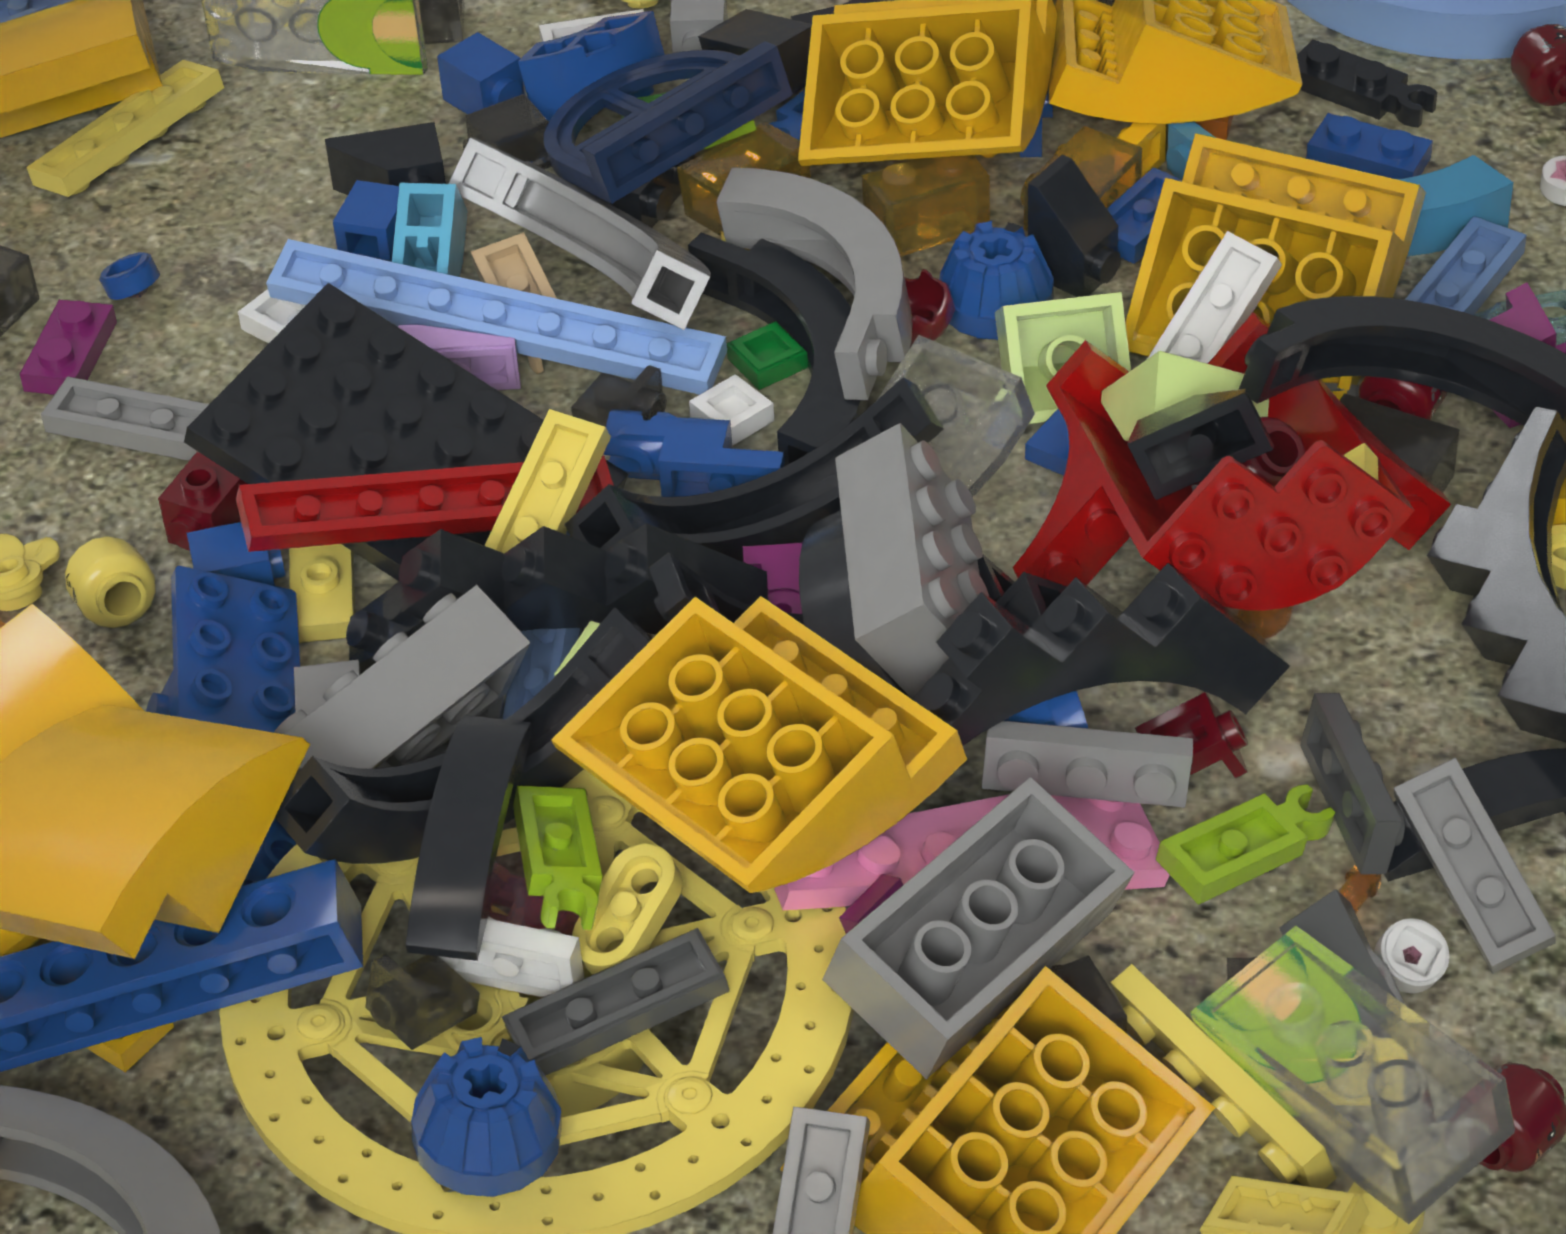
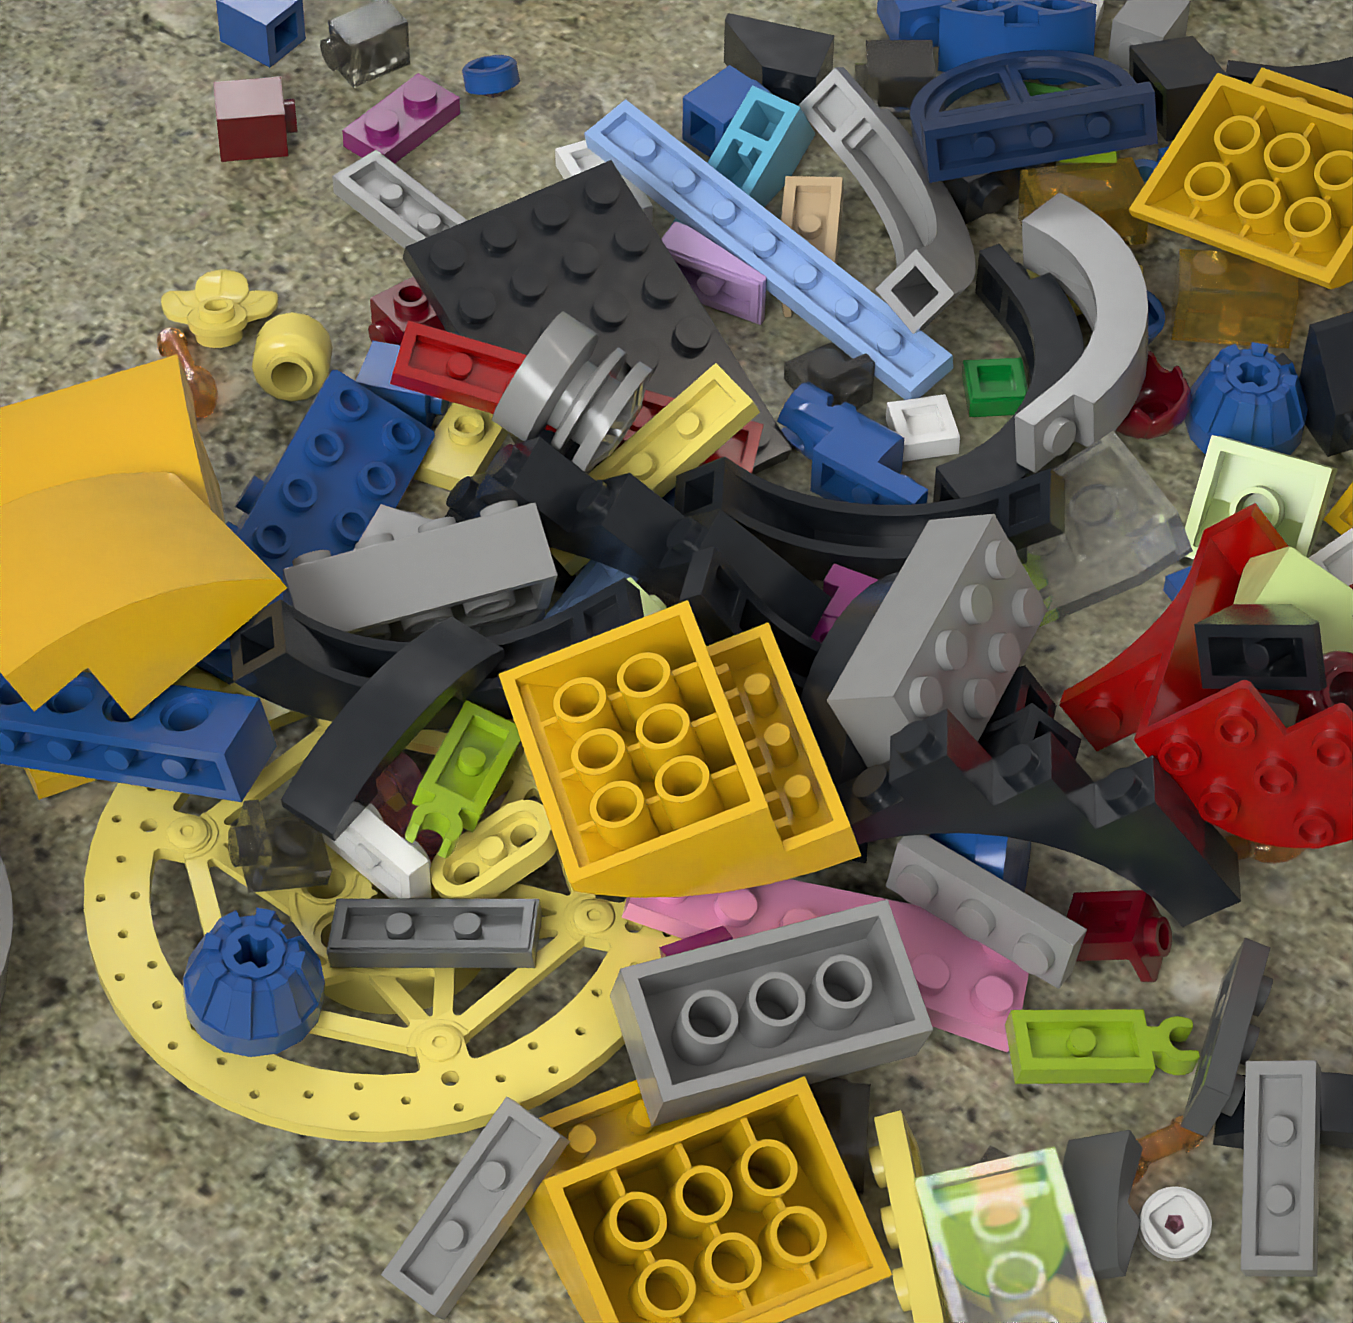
camera: 25 degrees right, 5 degrees up
none -> light grey wheel [492,311,654,474]

